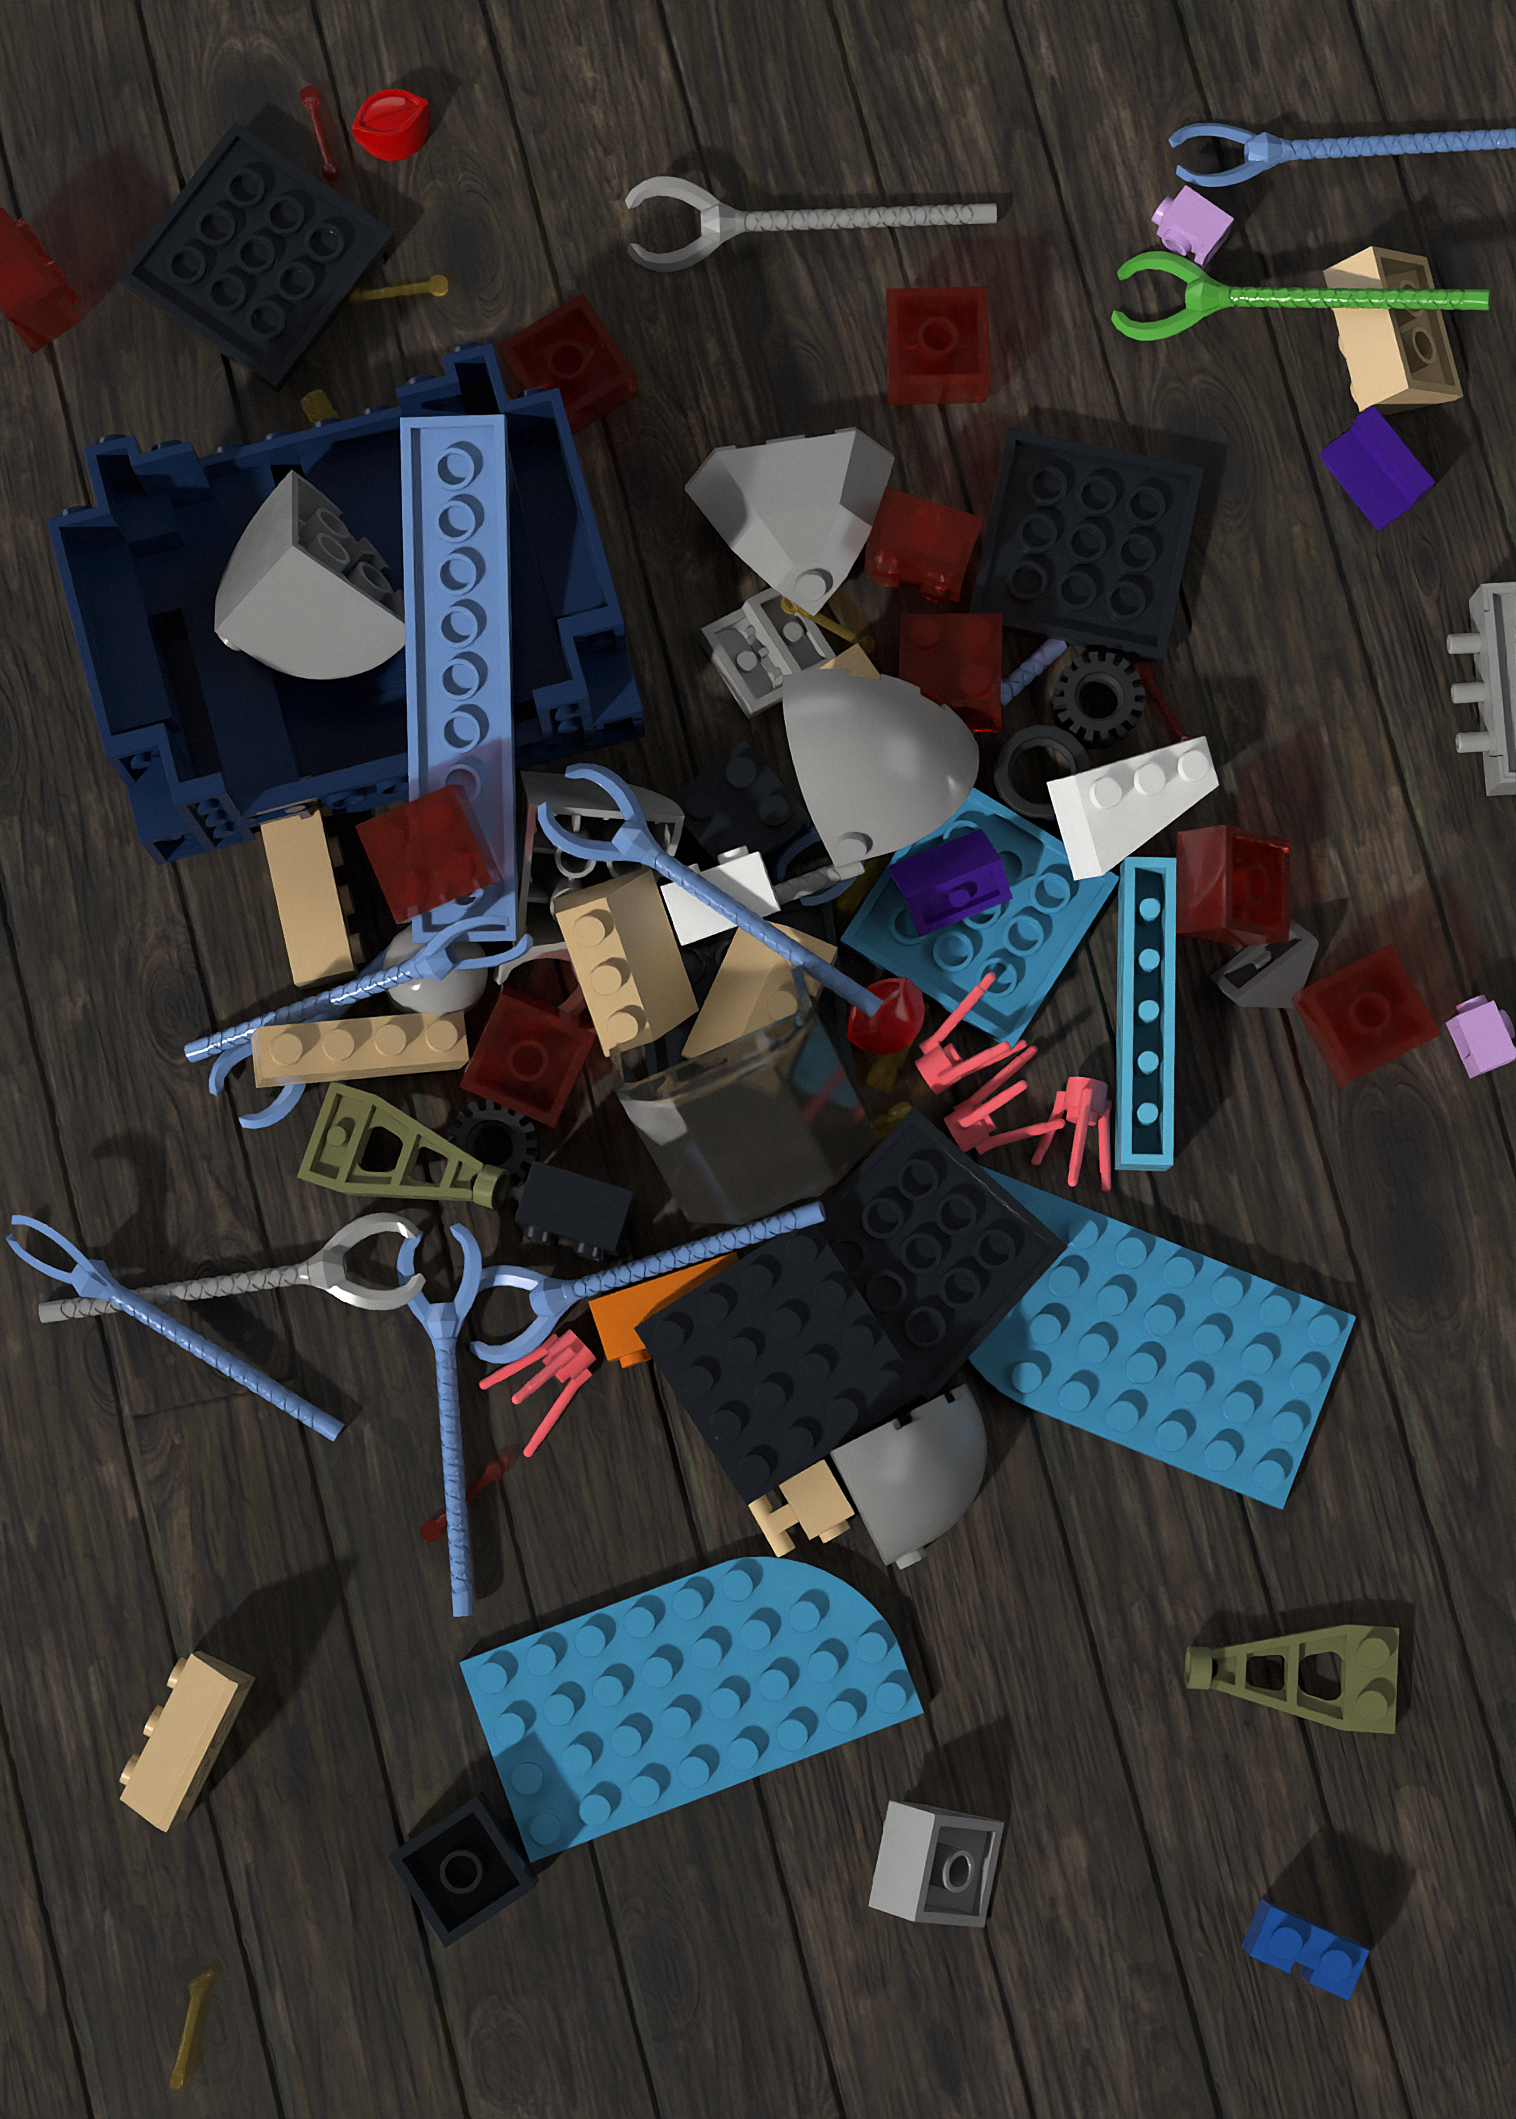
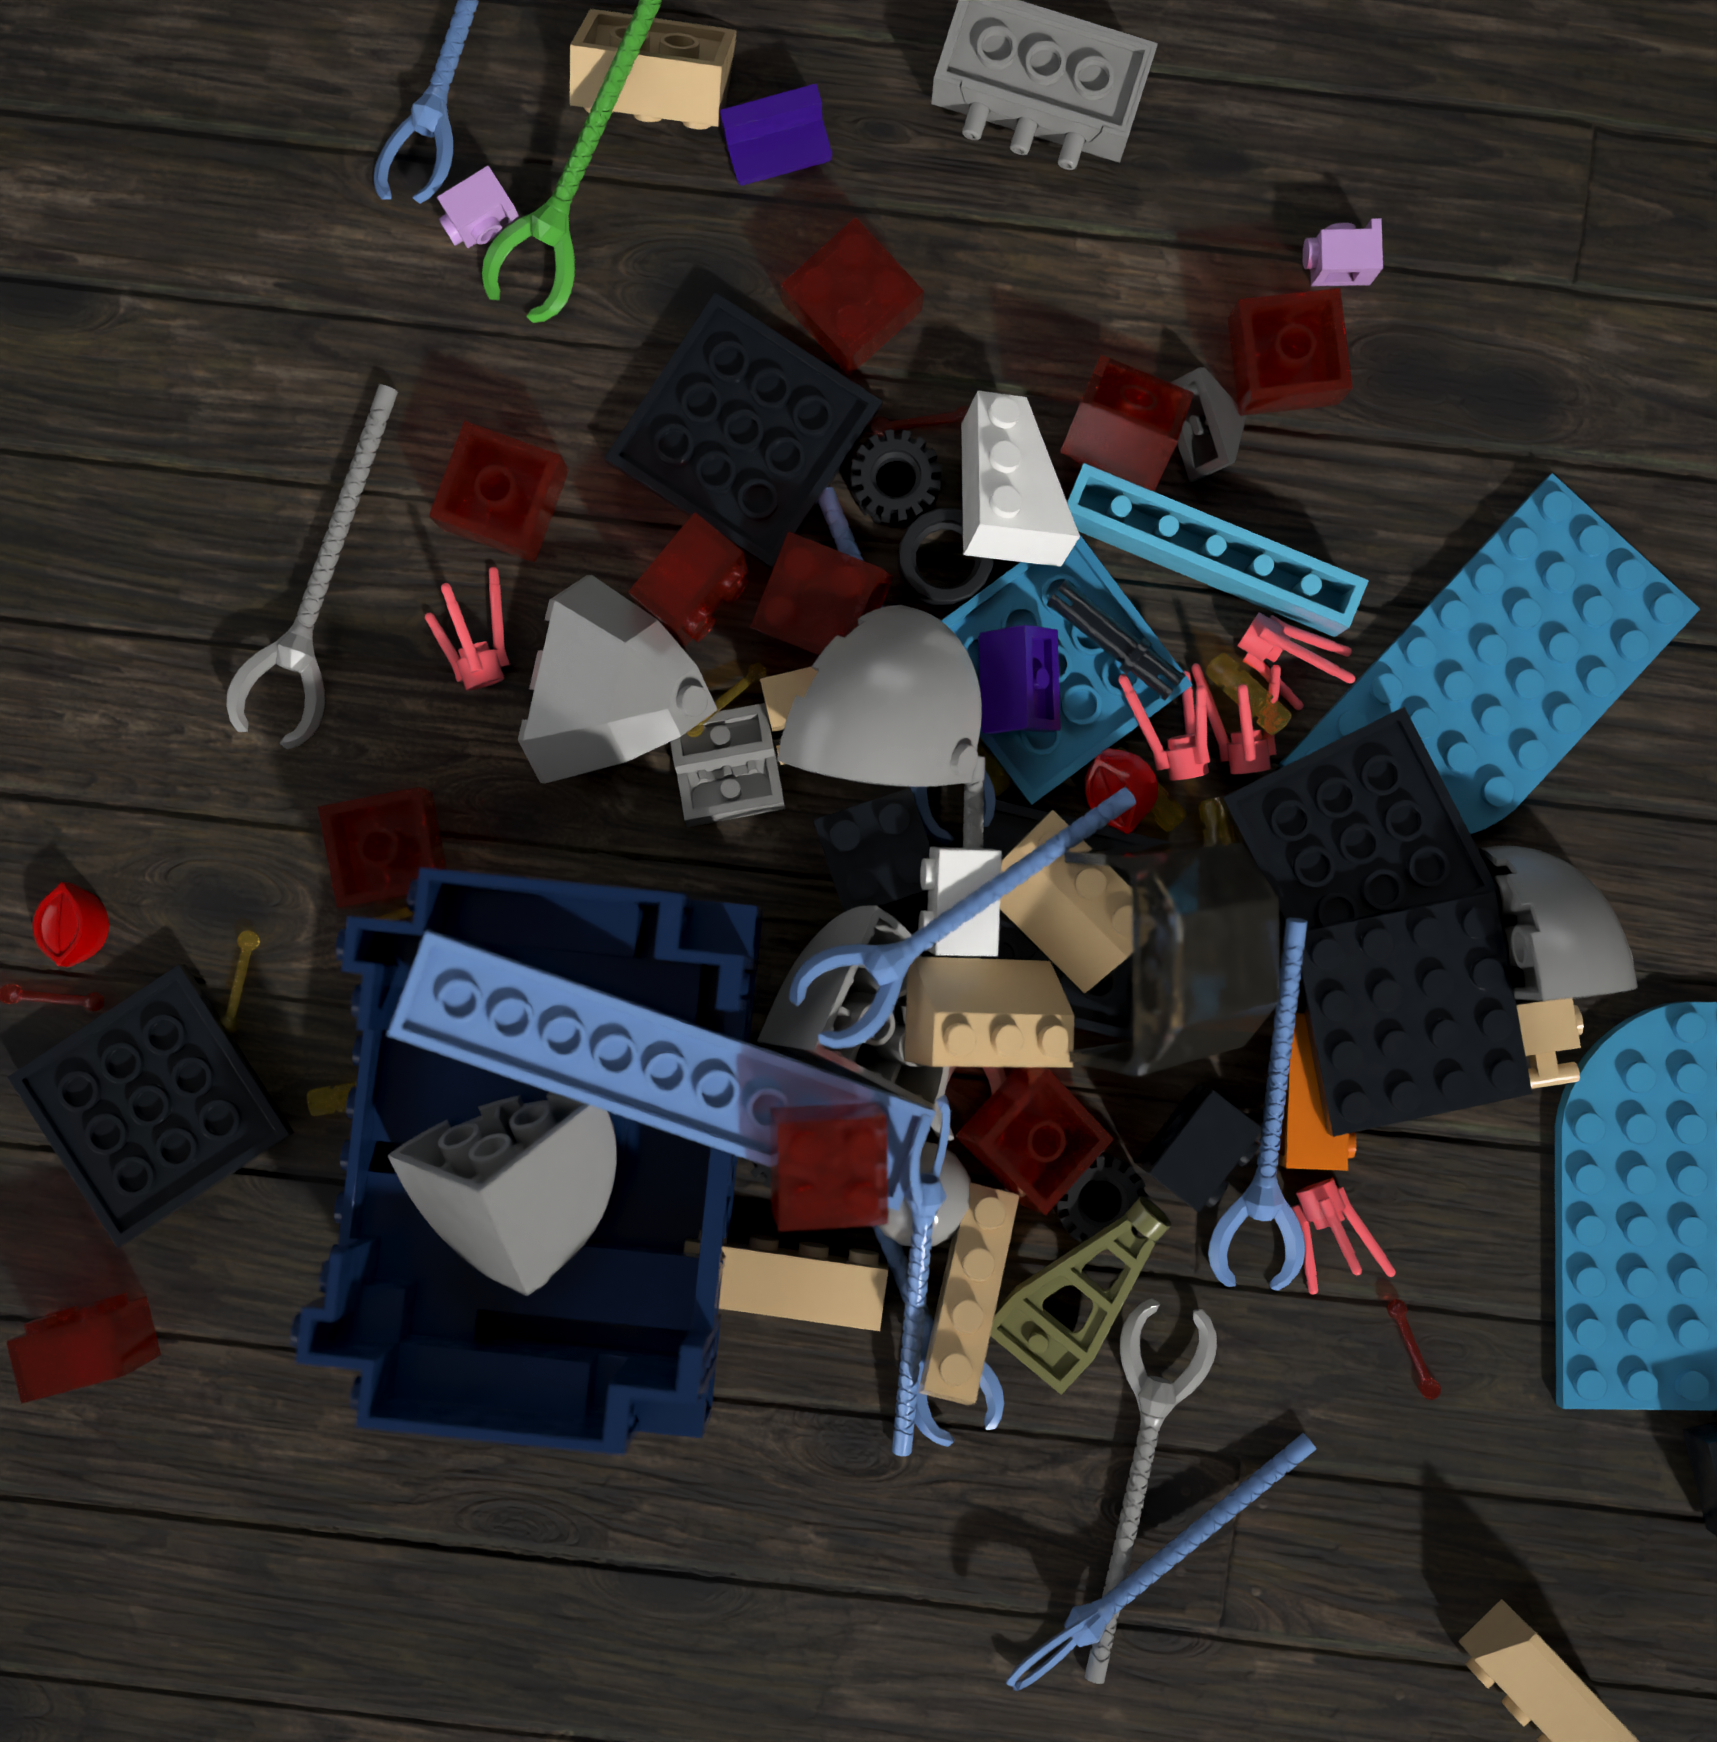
camera: 75 degrees left, 5 degrees up
medium blue piece [397,1223,482,1617] -> none
none -> coral plant [425,566,510,691]
none -> clear red brick [780,217,924,376]
none -> black pin [1046,580,1186,701]
none -> clear yellow axle [1205,653,1291,735]

